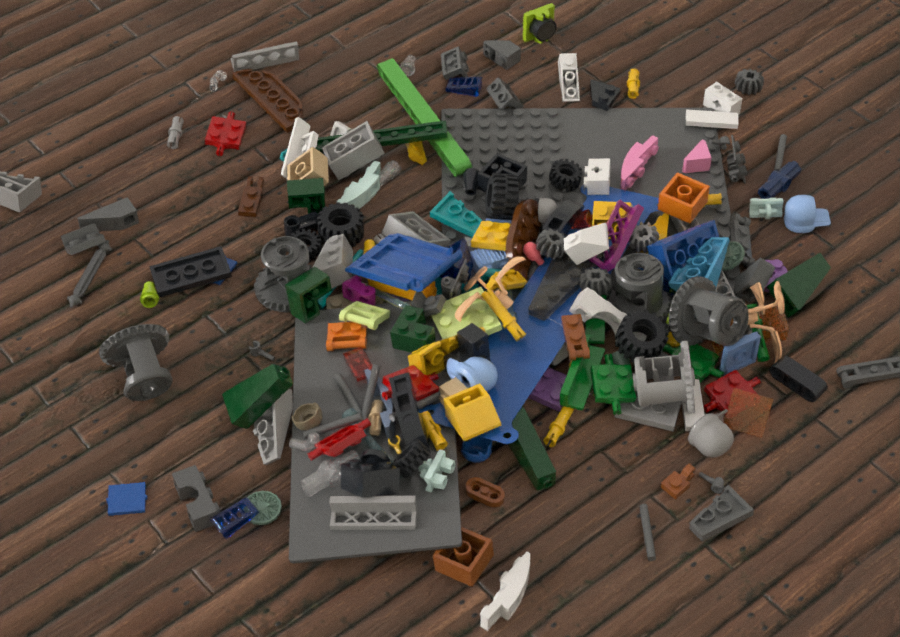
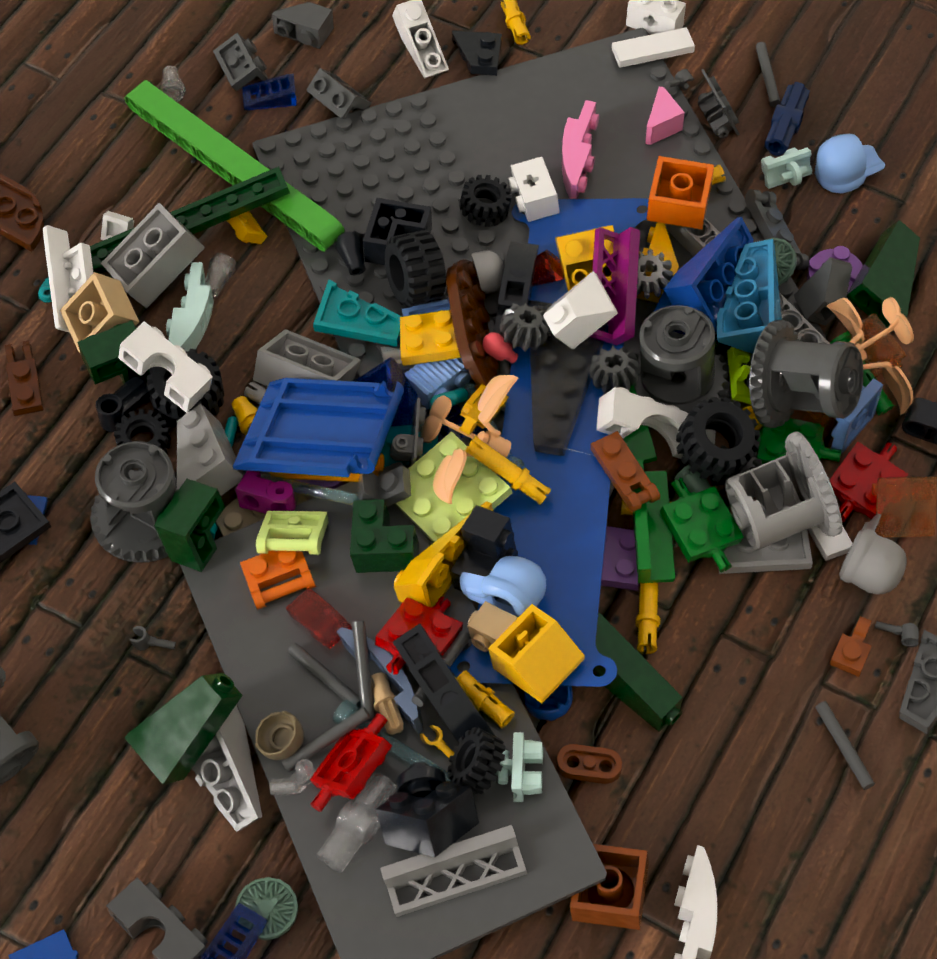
camera: 20 degrees left, 10 degrees up
none -> white arch [118,321,213,413]

